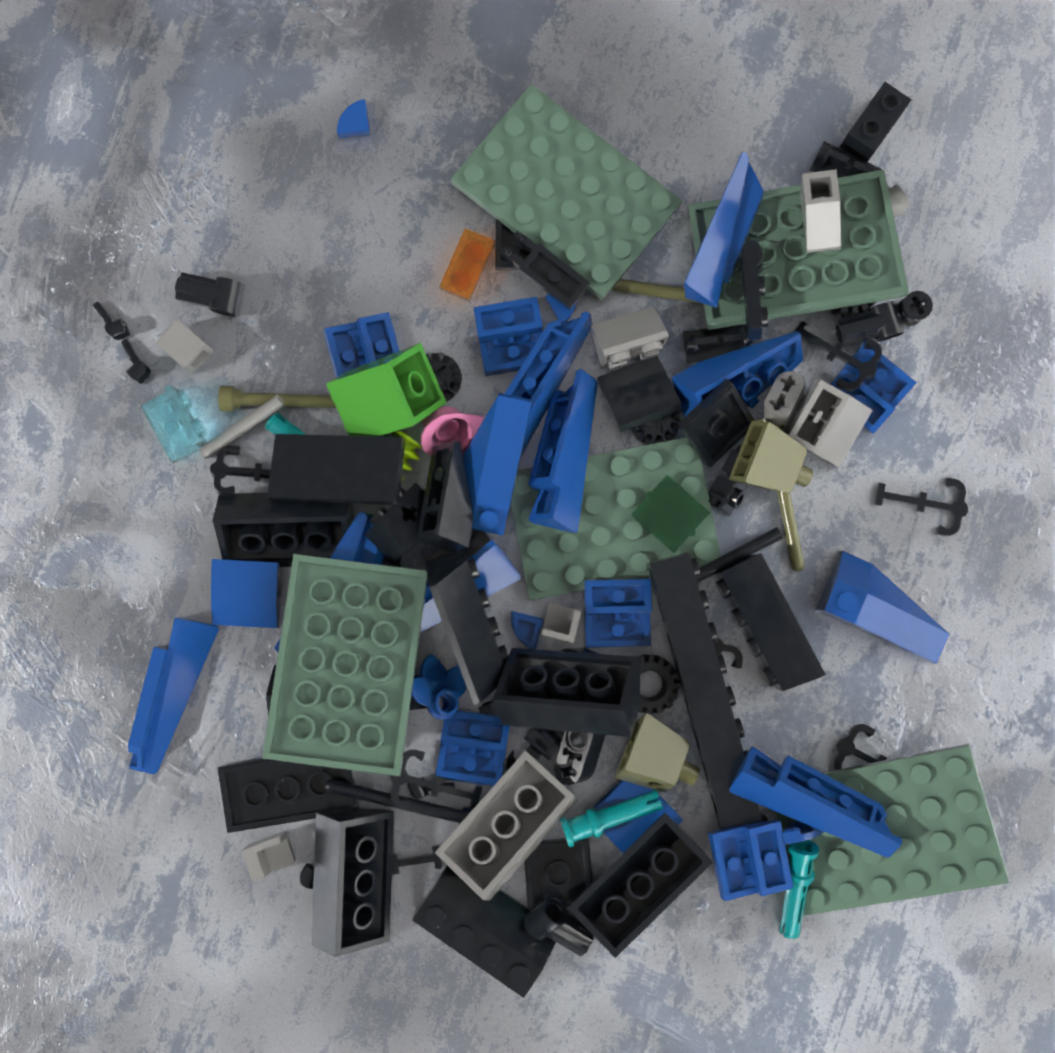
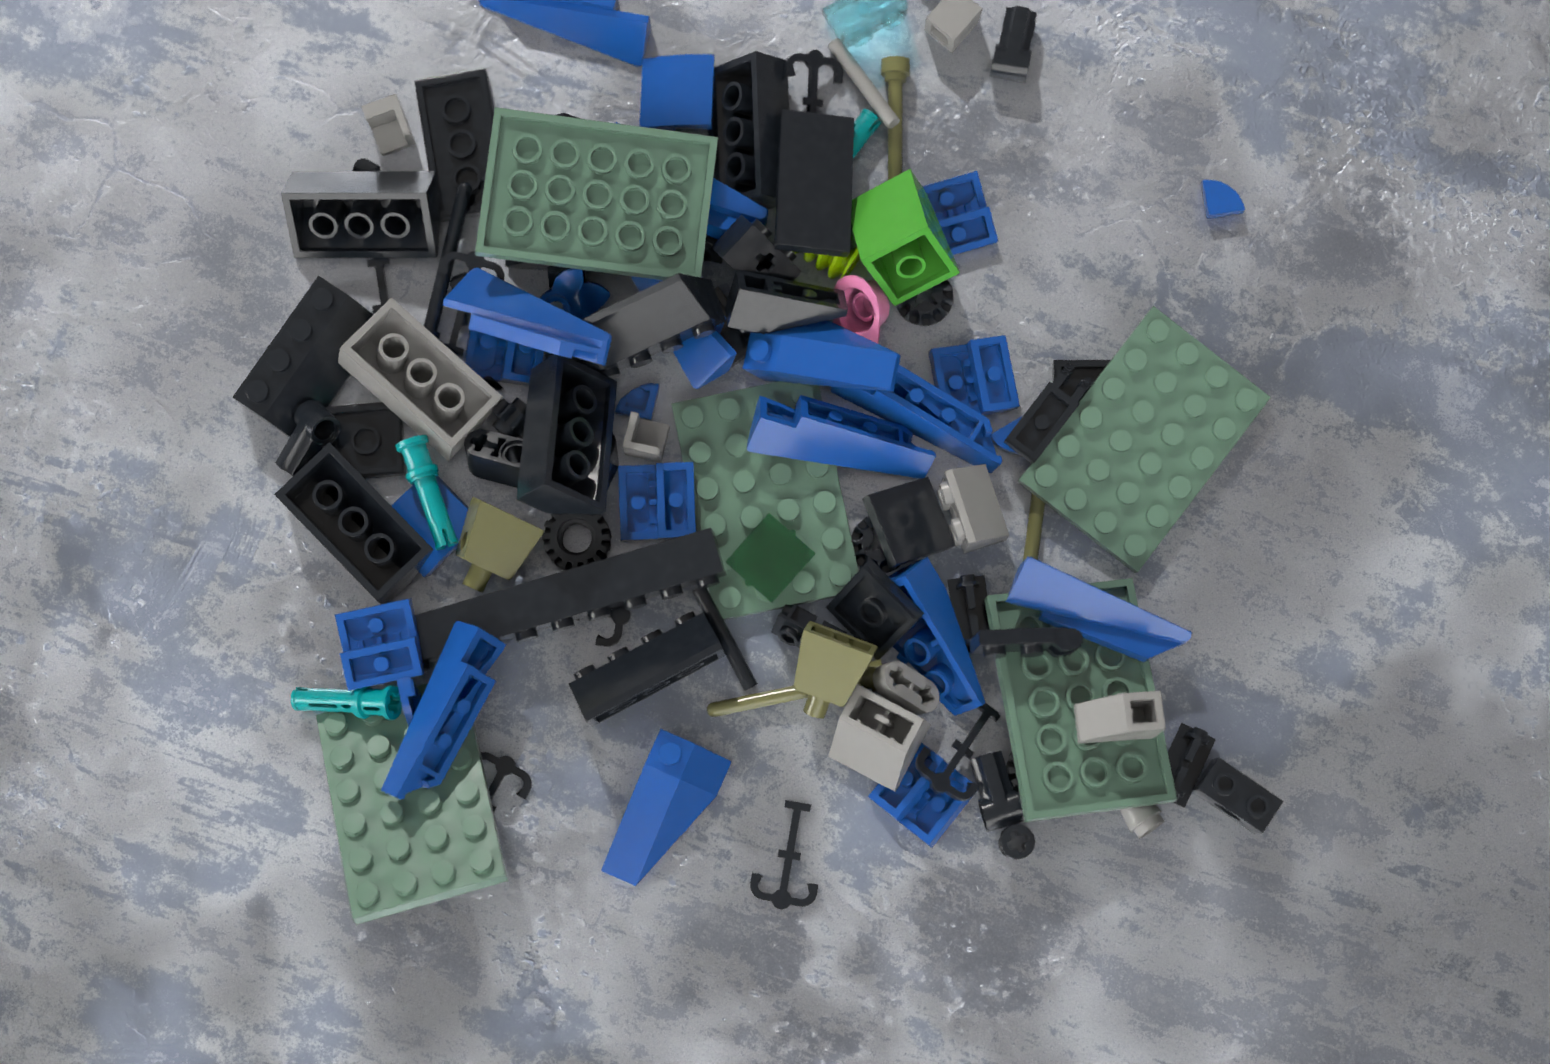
camera: 90 degrees right, 5 degrees down
clear orange plate [439,228,495,302] -> none
none -> blue wedge [443,268,612,365]

